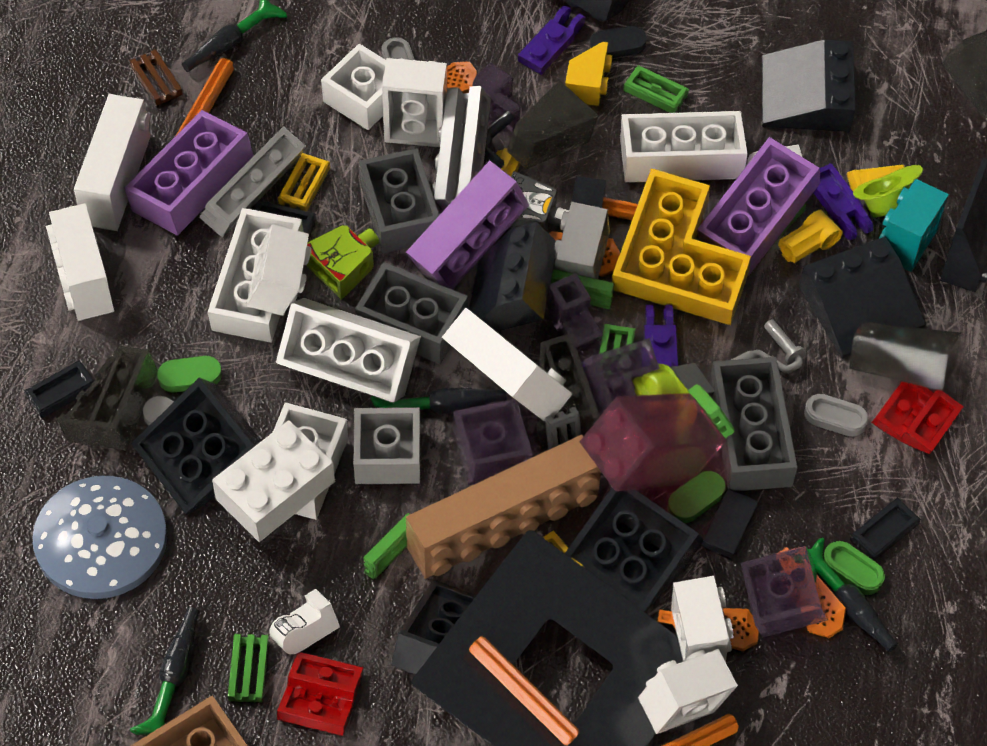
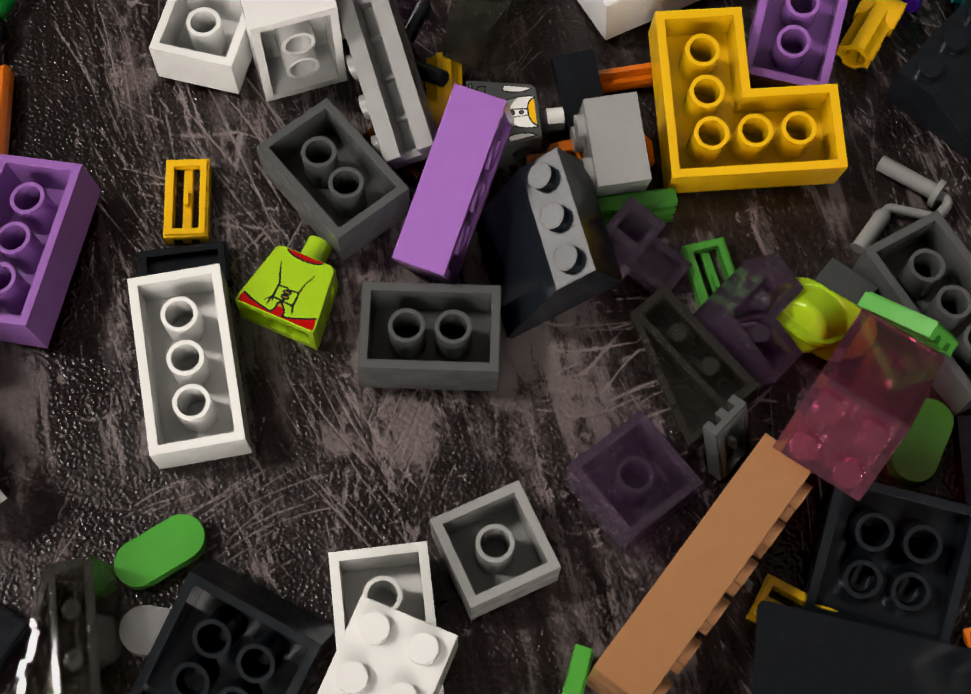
camera: 25 degrees left, 10 degrees up
light grey brick [199,126,306,237] -> none
white brick [246,224,311,316] -> none
white brick [276,298,421,403] -> none
black piece [371,388,507,414] -> none
white brick [442,308,572,421] -> none
dark purple hinge [644,305,678,373] -> none

